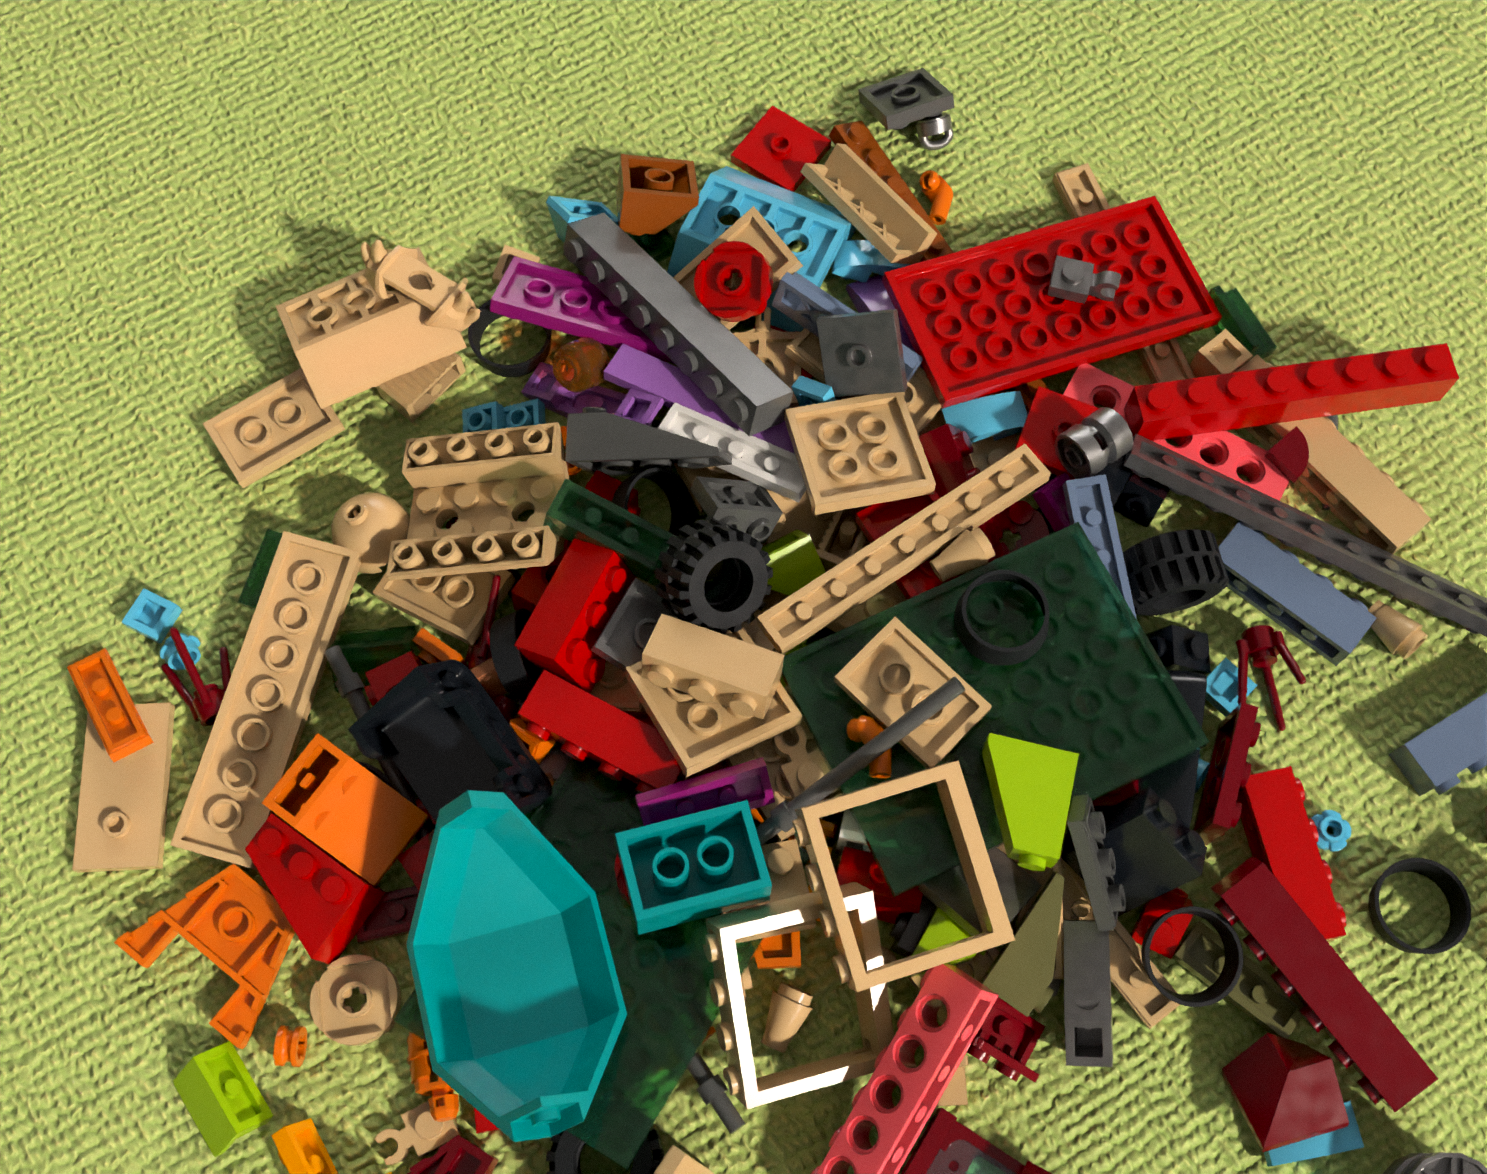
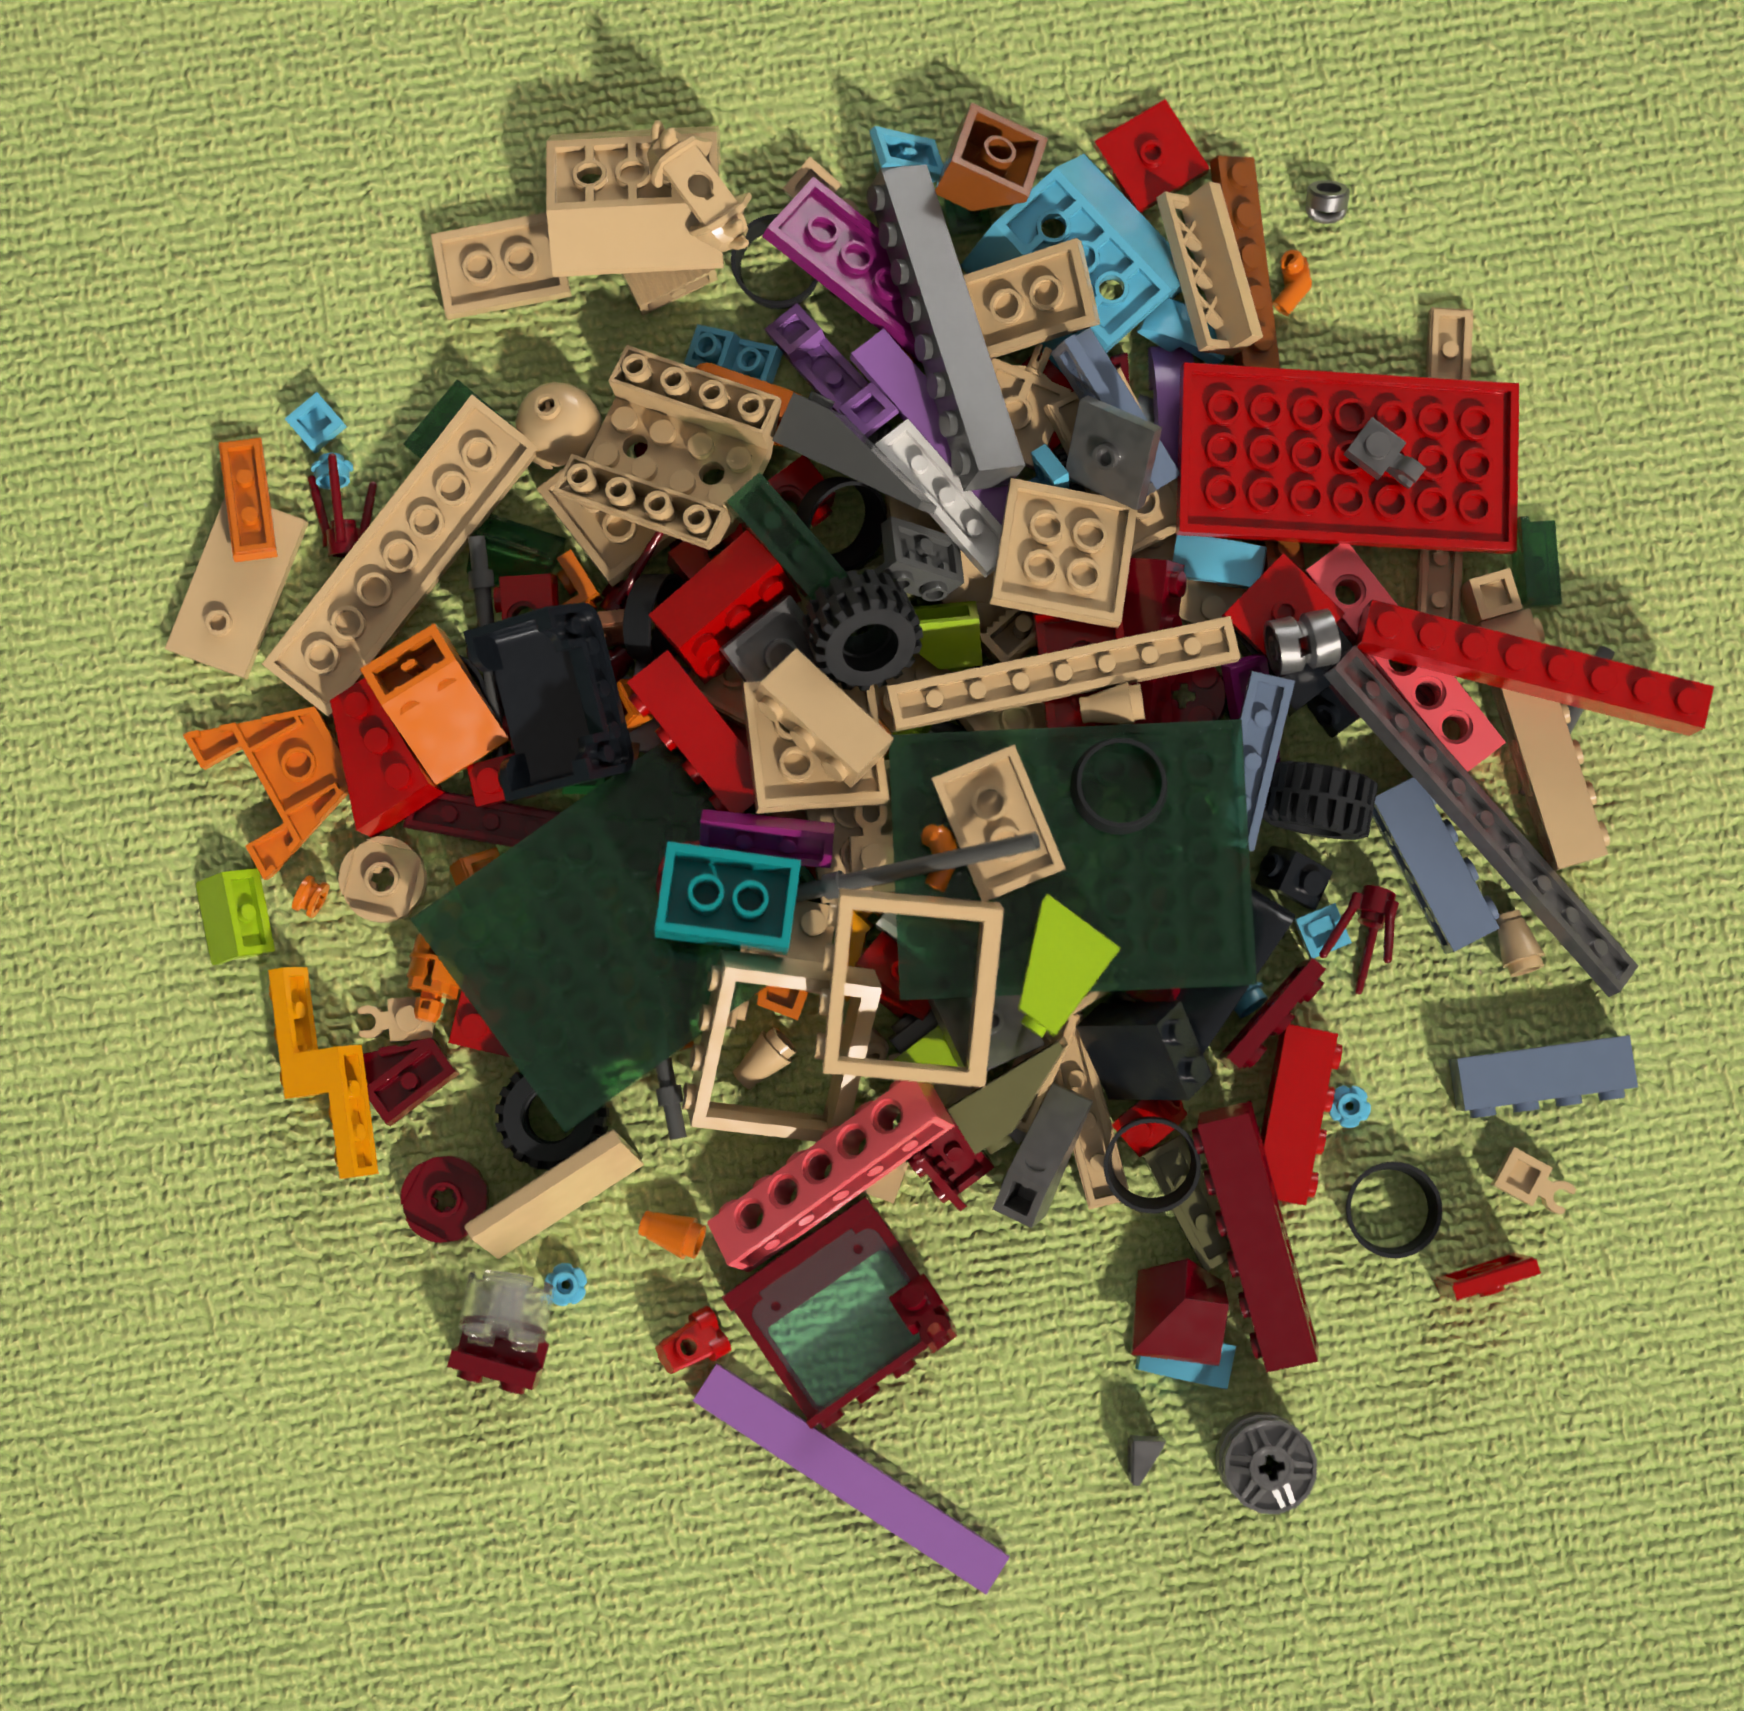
camera: 25 degrees right, 15 degrees up
teal panel [406,790,627,1142] -> none
clear orange head [552,337,610,392] -> none
red plate [694,241,773,322] -> none
dark grey plate [858,68,954,130] -> none
dark grey tile [1067,794,1126,931] -> none
dark red tile [1265,426,1309,483] -> none

